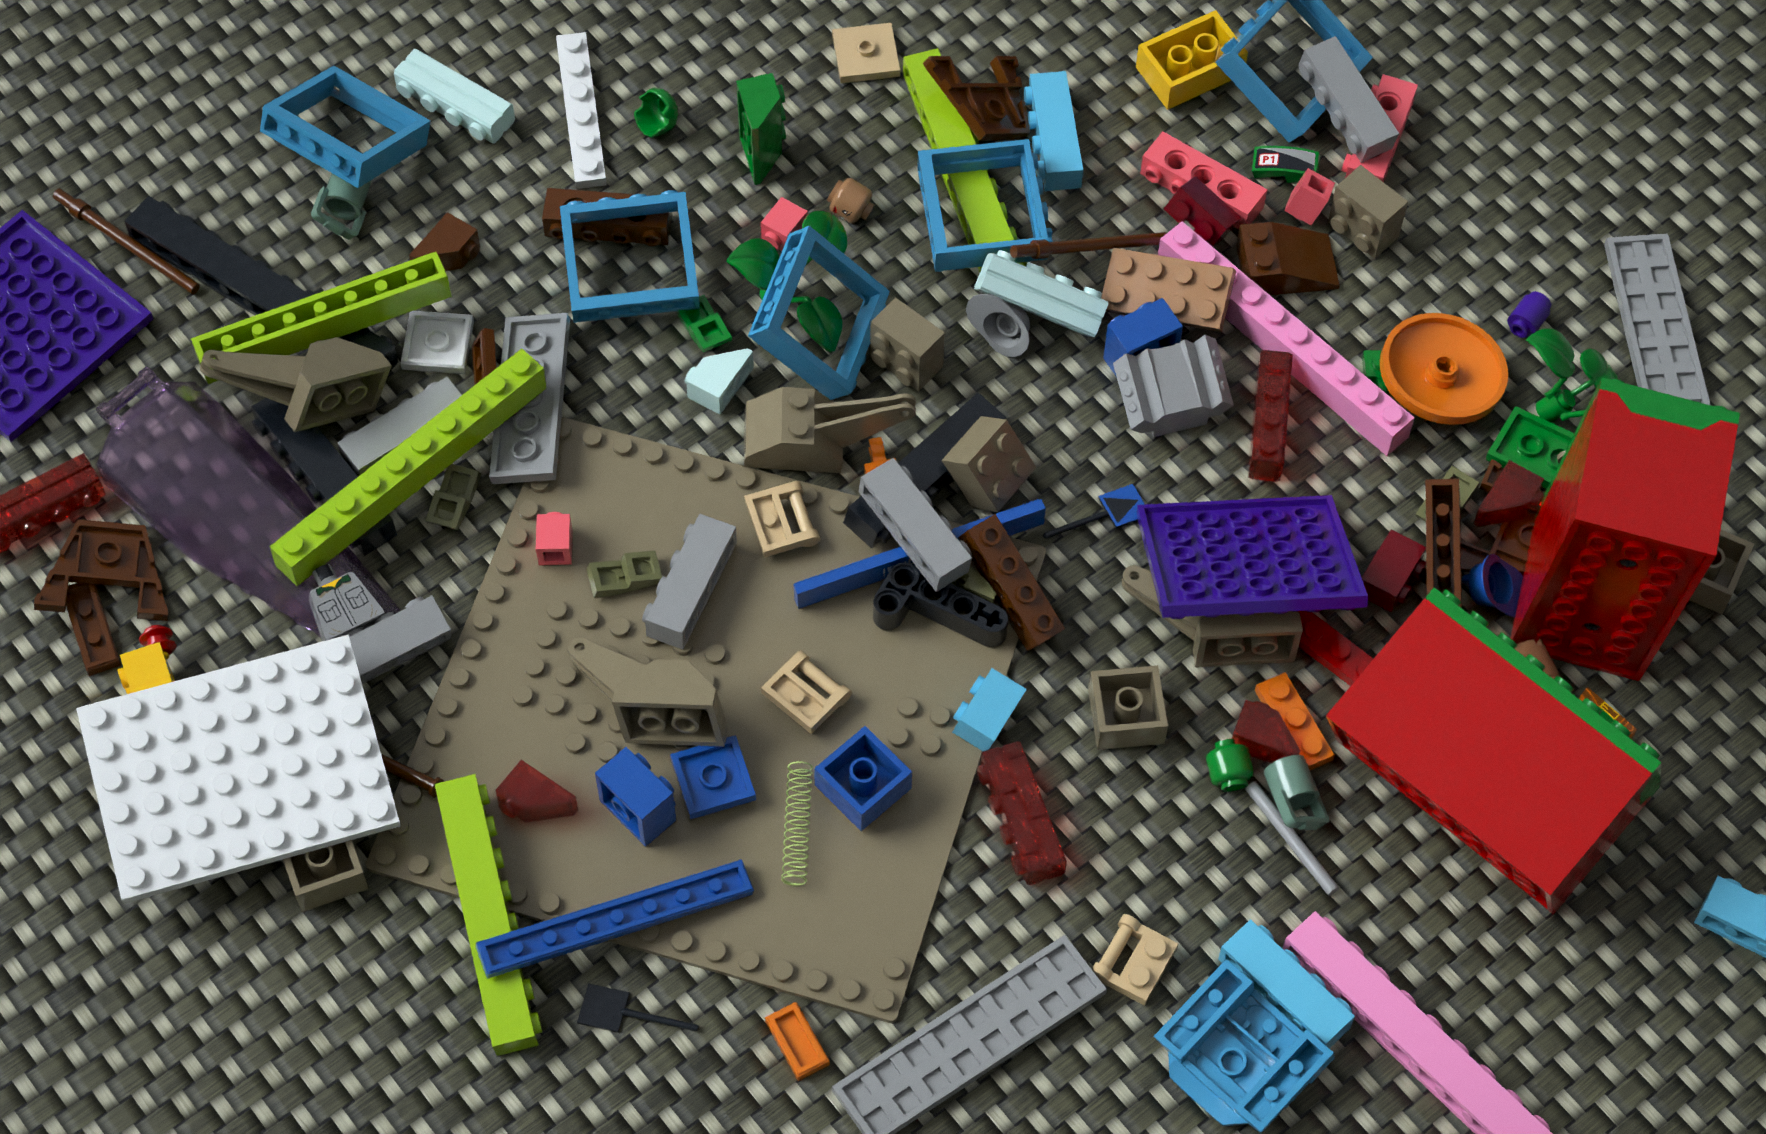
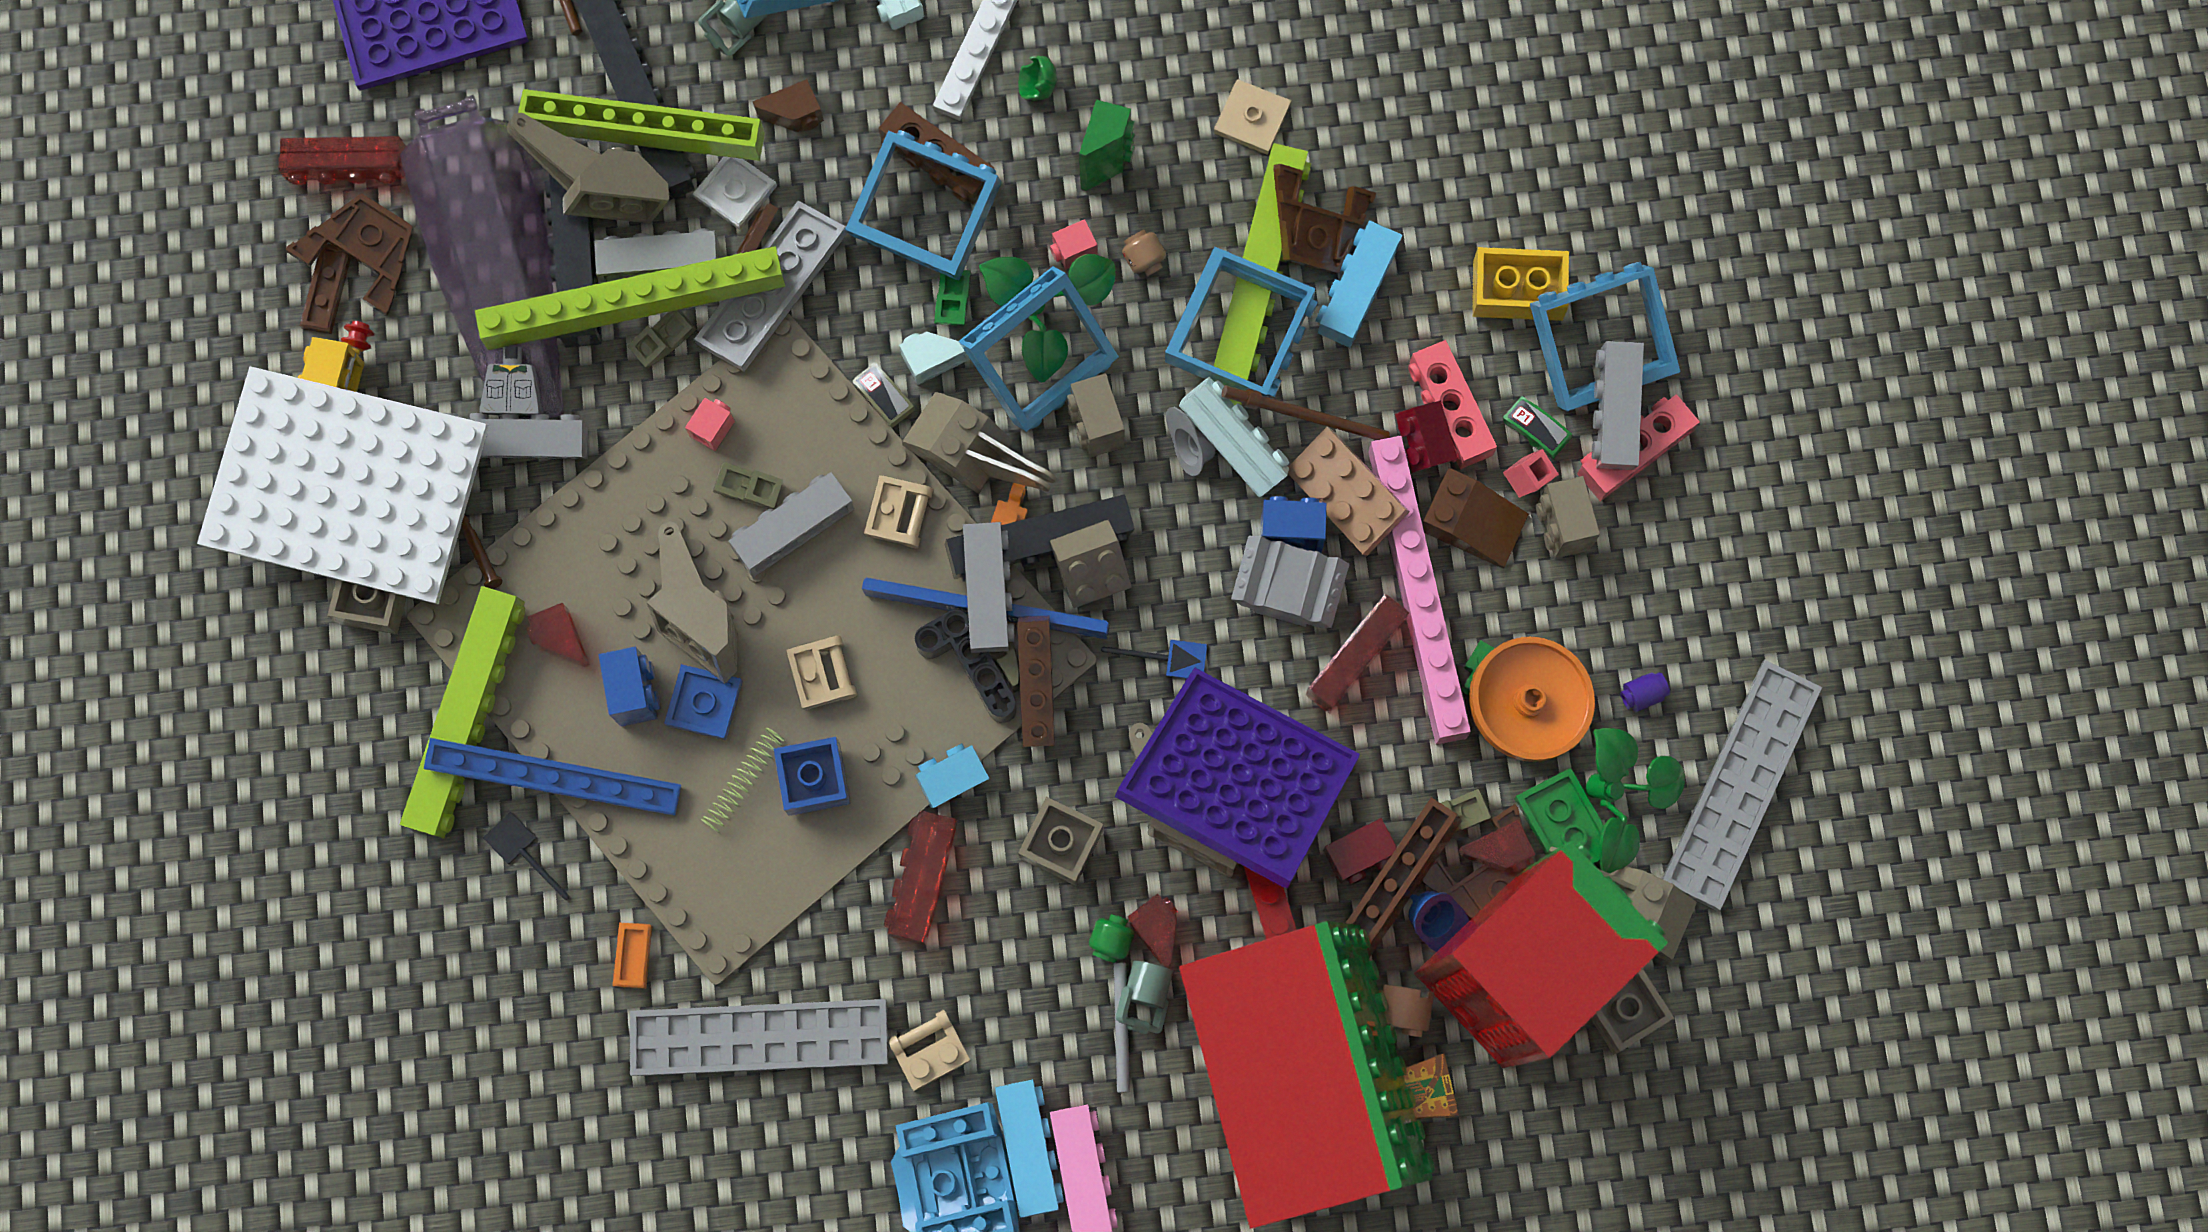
camera: 35 degrees right, 15 degrees up
orange plate [1255,672,1335,770] -> none
none -> slope [851,362,916,428]

